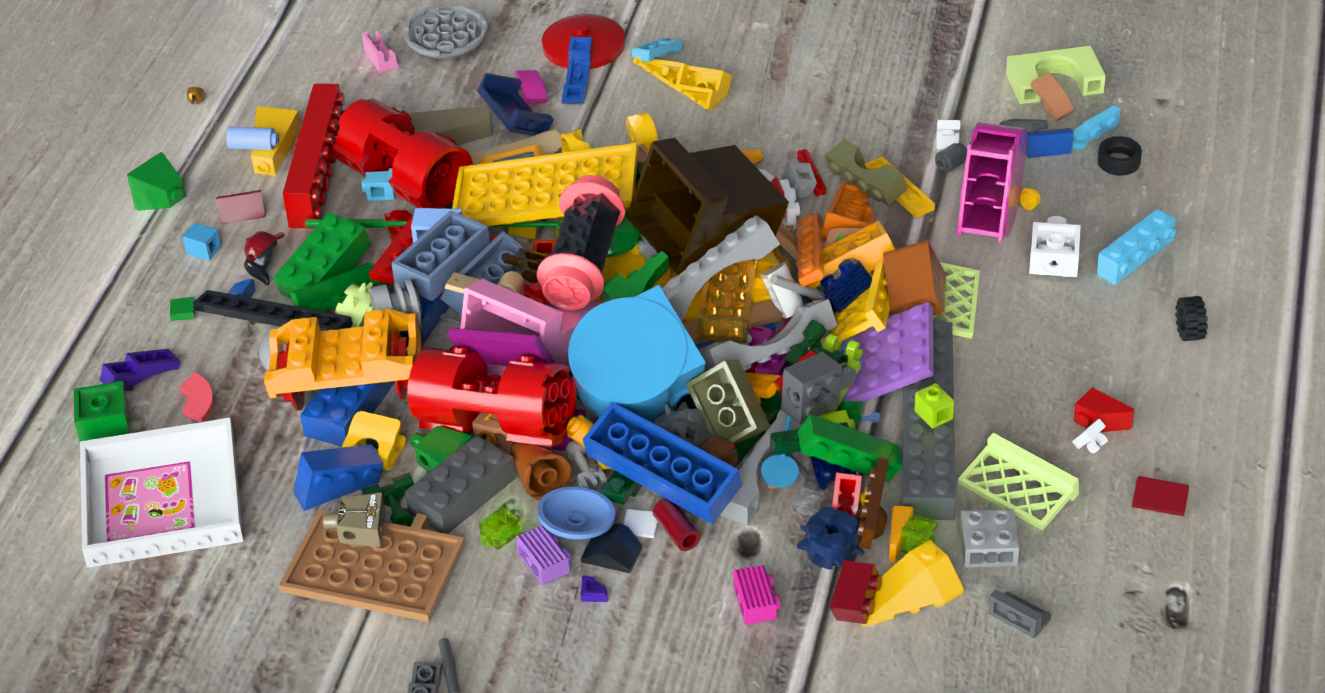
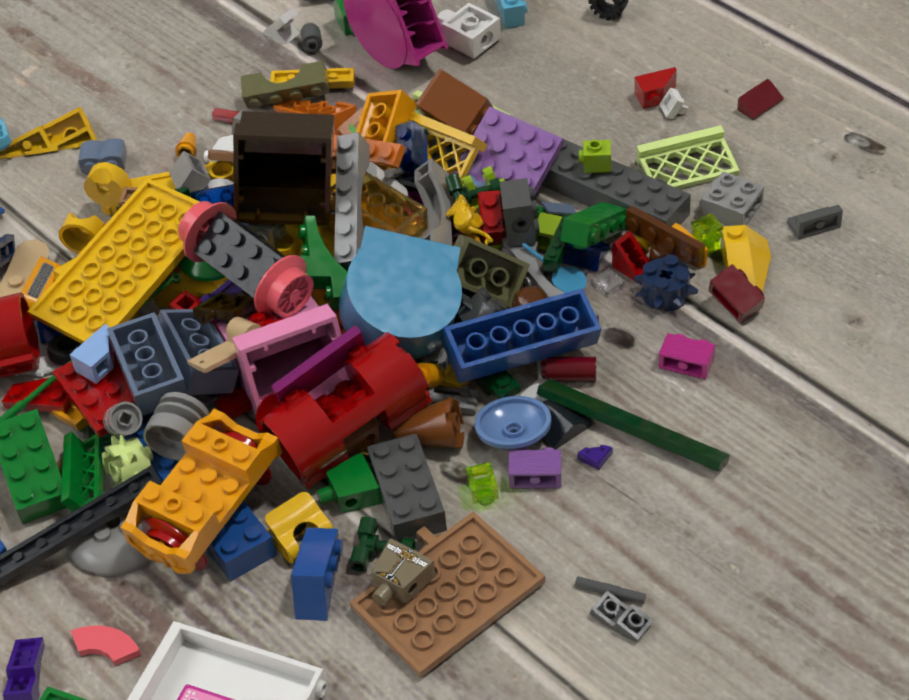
camera: 55 degrees left, 5 degrees up
none -> sand blue brick [78,138,127,174]
none -> light grey wheel [103,402,143,437]
none -> yellow animal [446,195,493,245]
none -> dark green tile [536,379,730,471]
none -> sand blue window [541,202,577,215]

